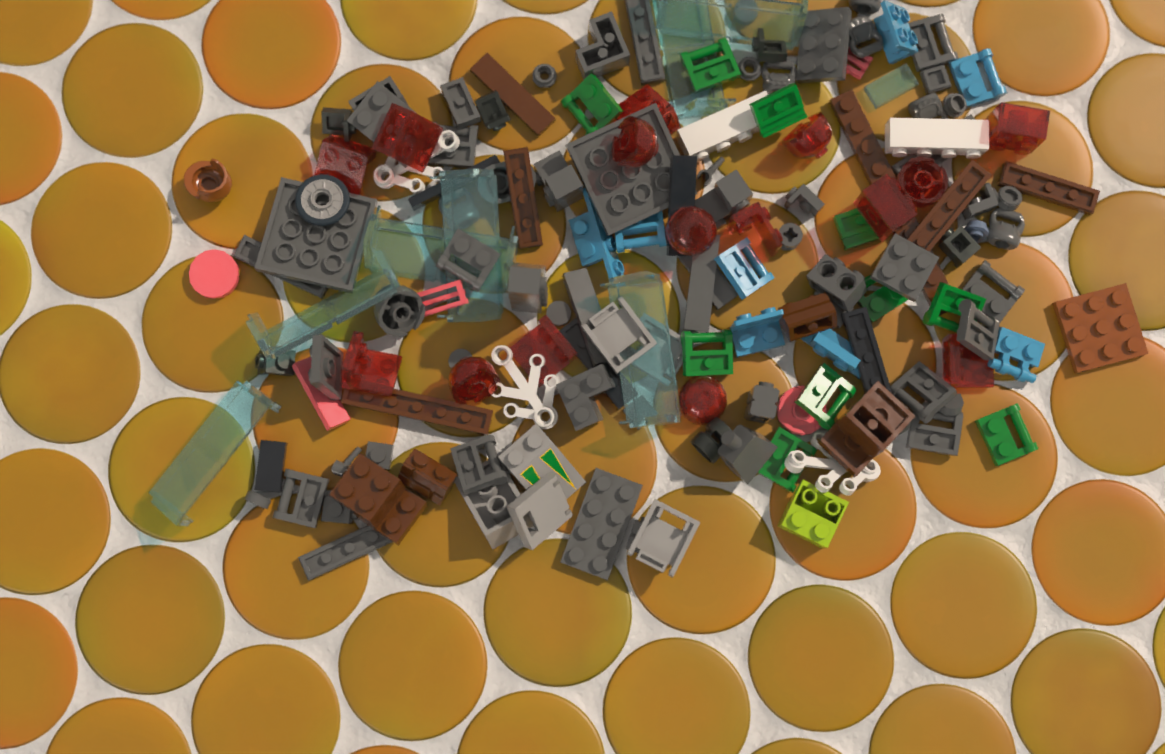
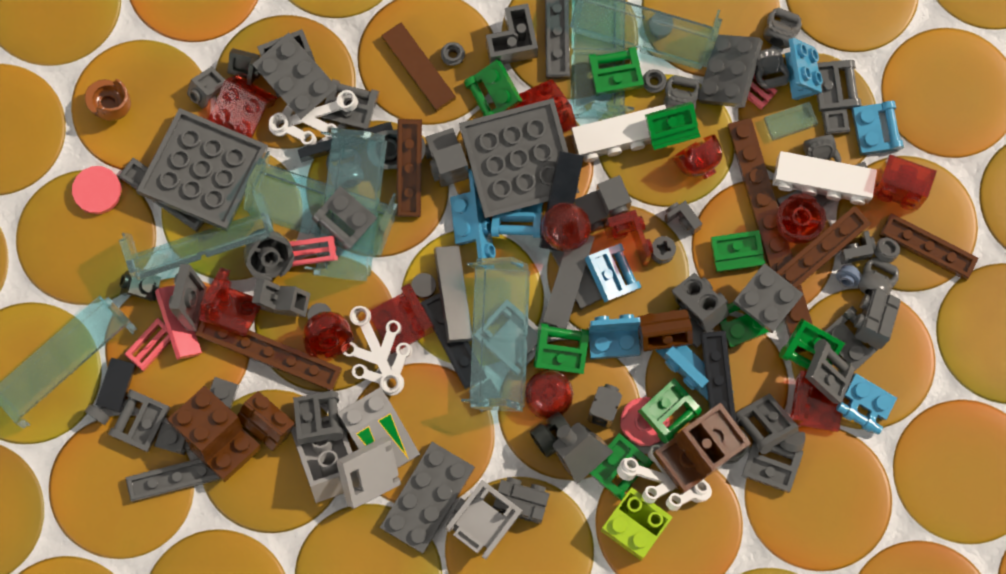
camera: 10 degrees right, 5 degrees down
wheel [295,174,350,226] -> none
dark grey hand [331,446,362,477] -> none
clear red bracket [371,103,443,172] -> none
dark grey plate [440,77,481,130] -> none
pearl dark grey bracket [474,90,511,131] -> none
dark grey wedge [508,263,548,313] -> none
dark grey brick [556,364,616,431] -> none
light grey container [581,296,657,374] -> none
clear red cylinder [612,116,659,169] -> none
dark grey hand [697,157,725,186] -> none
pearl dark grey bracket [752,28,788,63] -> none
clear red brick [853,174,917,242] -> none
pearl dark grey brick [939,226,981,268] -> none
dark grey plate [943,93,967,118] -> none
green plate [975,403,1039,466] -> none
dark orange plate [1052,283,1149,374] -> none
none -> coral tile [124,318,171,372]
none -> dark grey bracket [187,66,228,109]
none -> dark grey brick [252,279,311,317]
none -> dark grey brick [493,477,550,524]
none -> dark grey brick [854,288,901,349]

